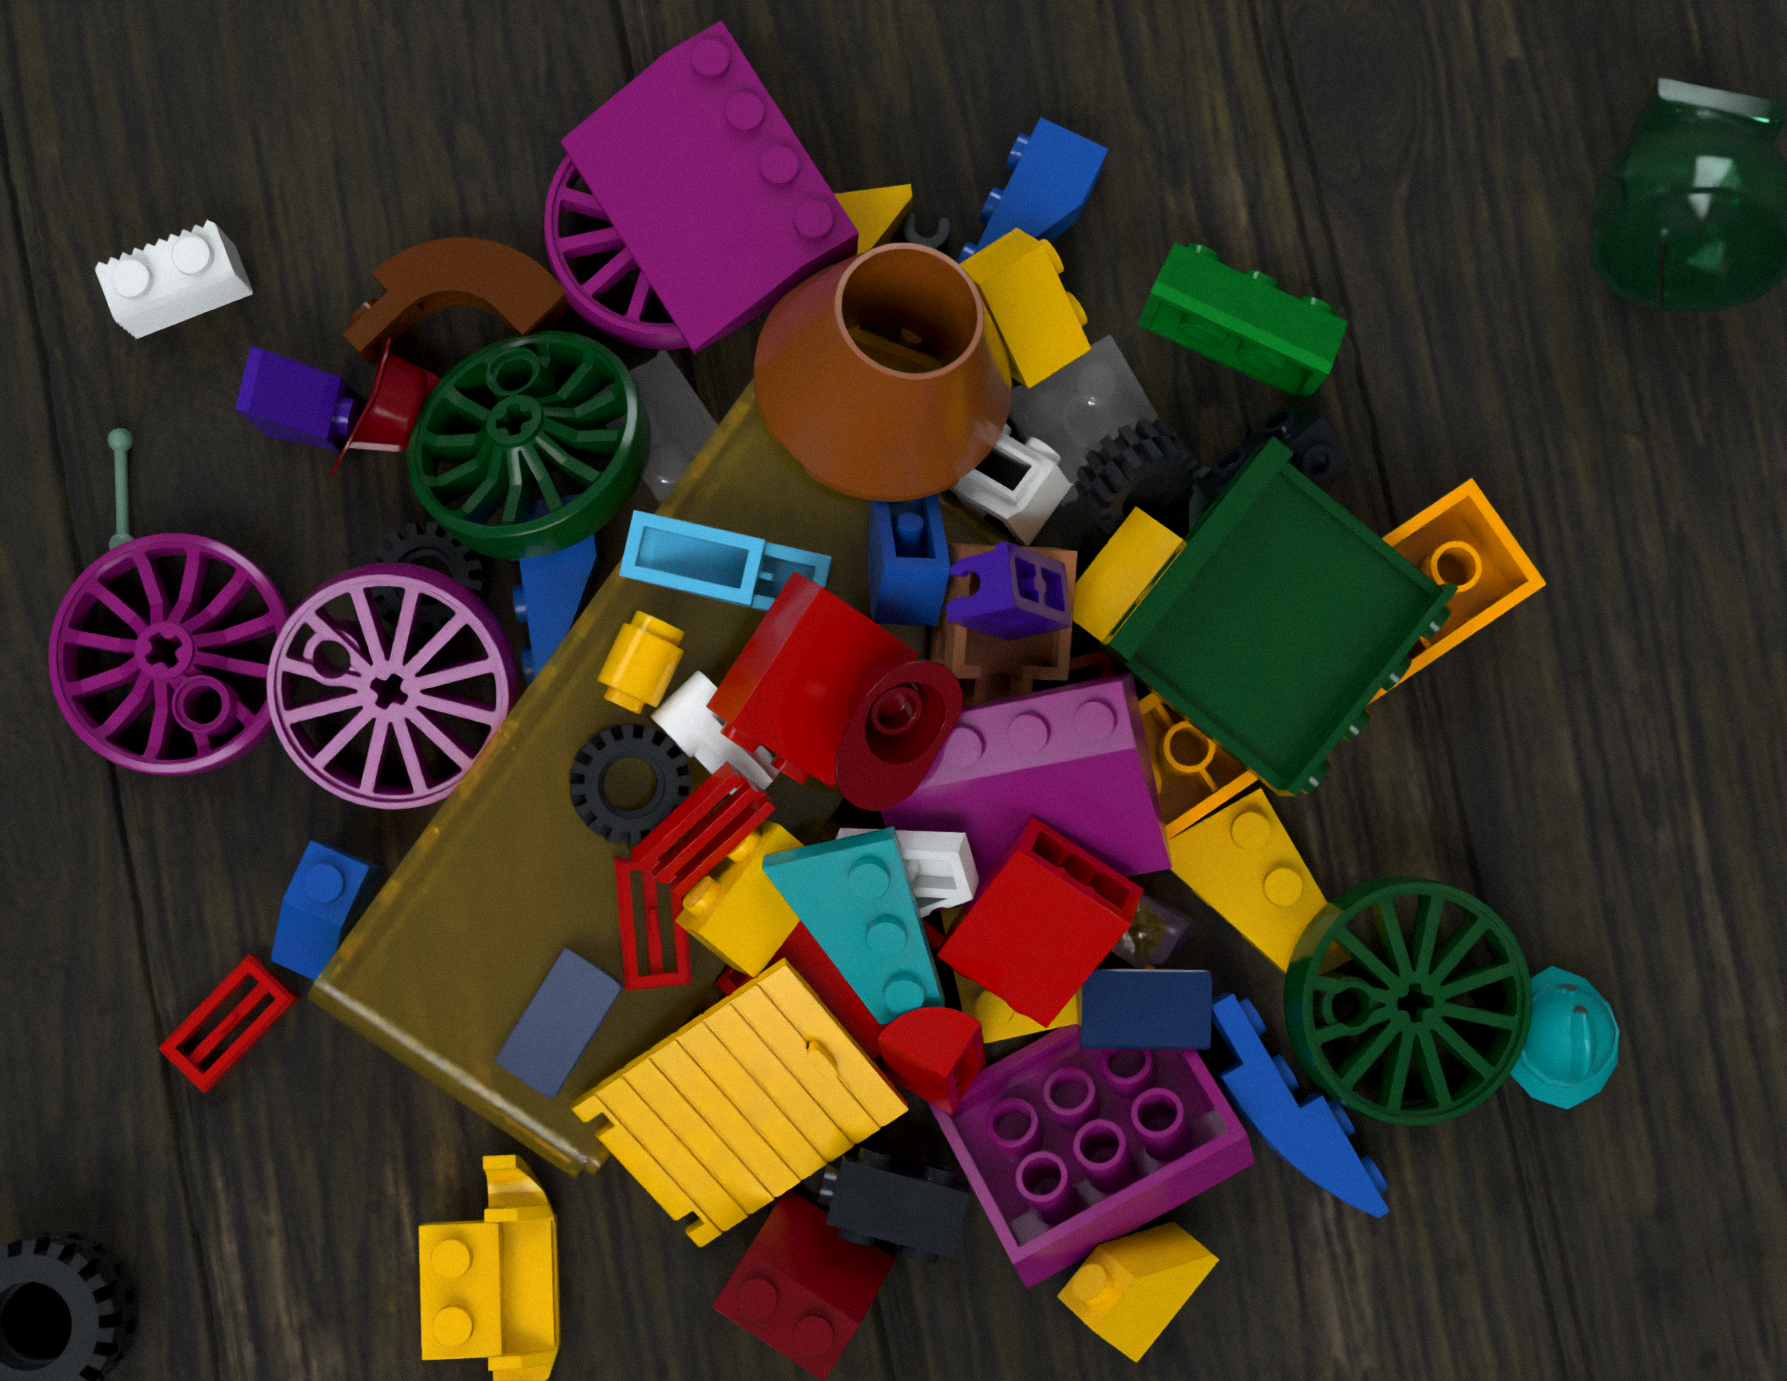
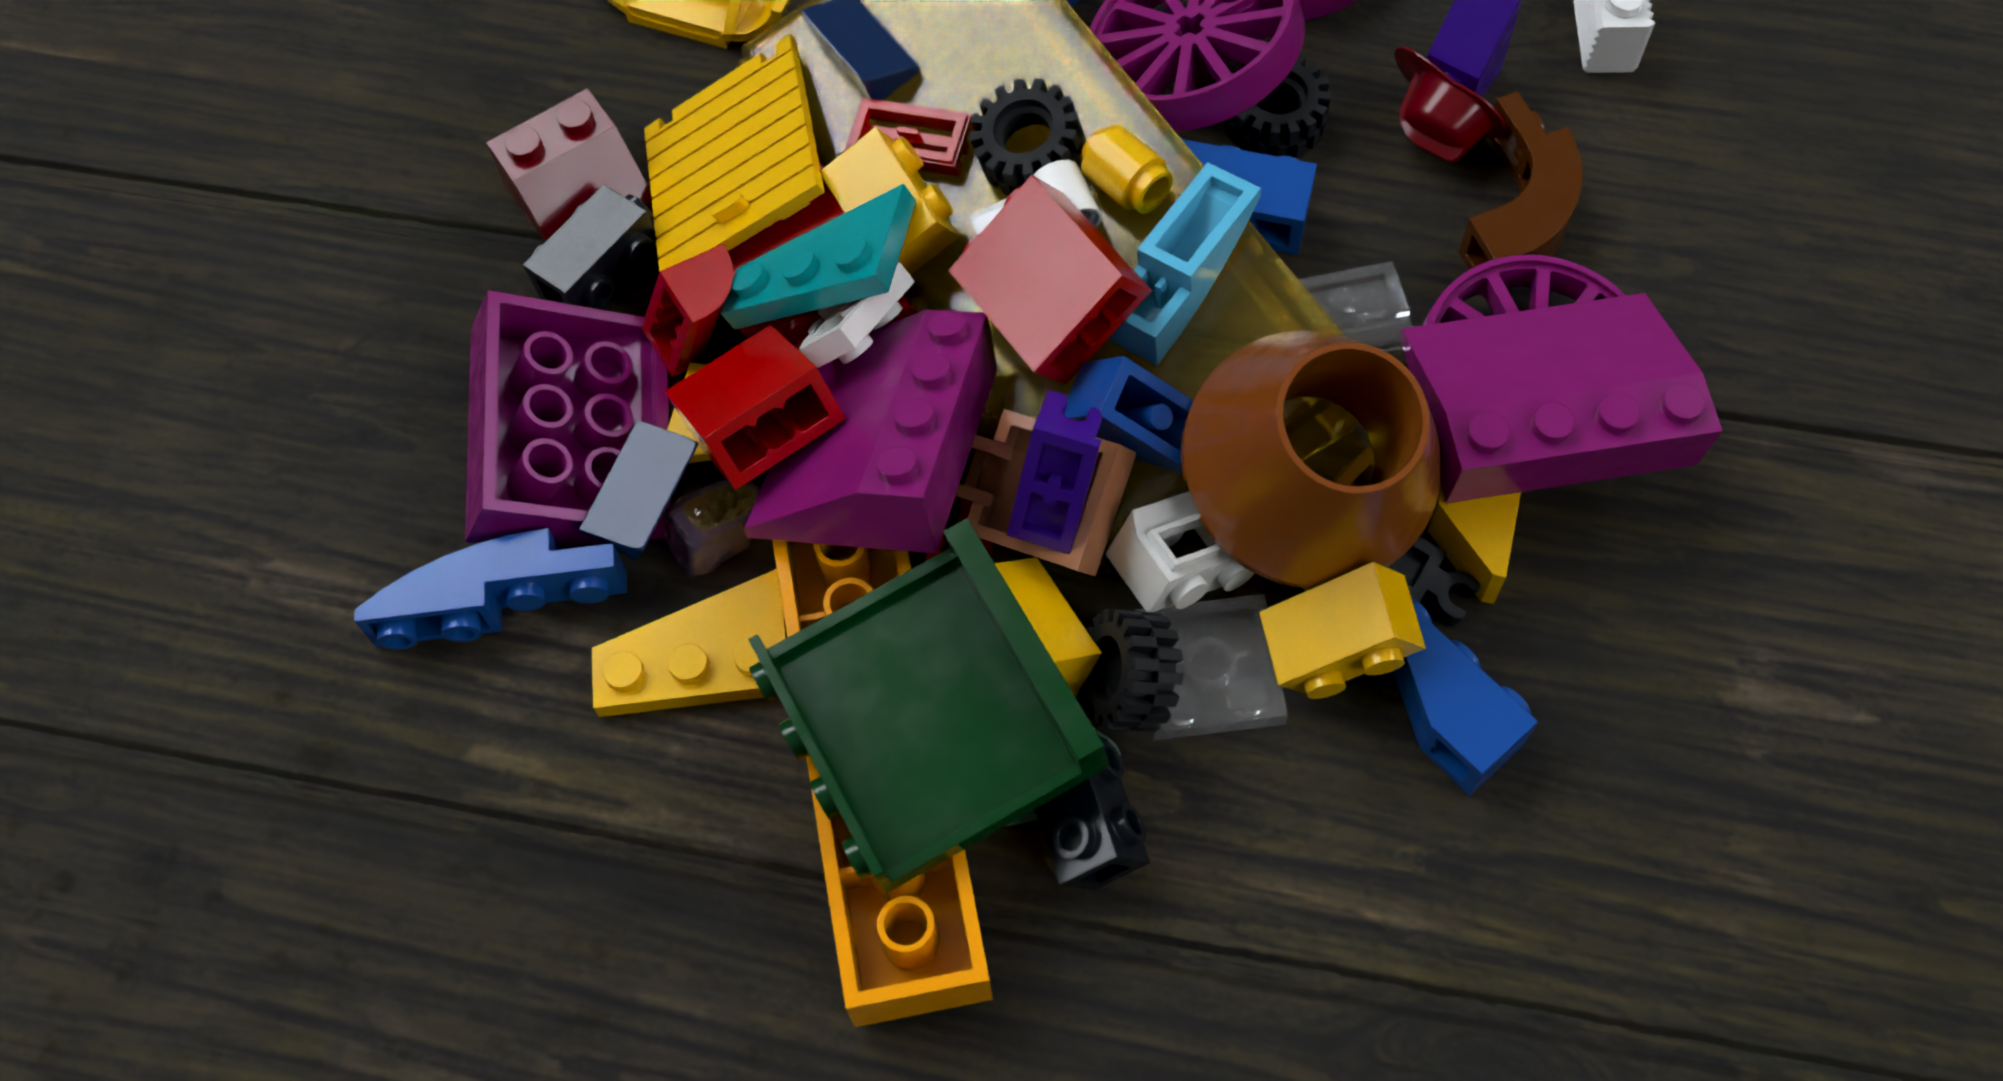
camera: 120 degrees right, 20 degrees down
dark green piece [407,330,651,559] -> none
red tile [631,761,777,898] -> none
dark red piece [834,659,963,811] -> none
yellow slope [1057,1221,1219,1363] -> none
green slope [1137,242,1348,403] -> none
dark green piece [1283,875,1532,1125] -> none
teal piece [1510,966,1620,1110] -> none

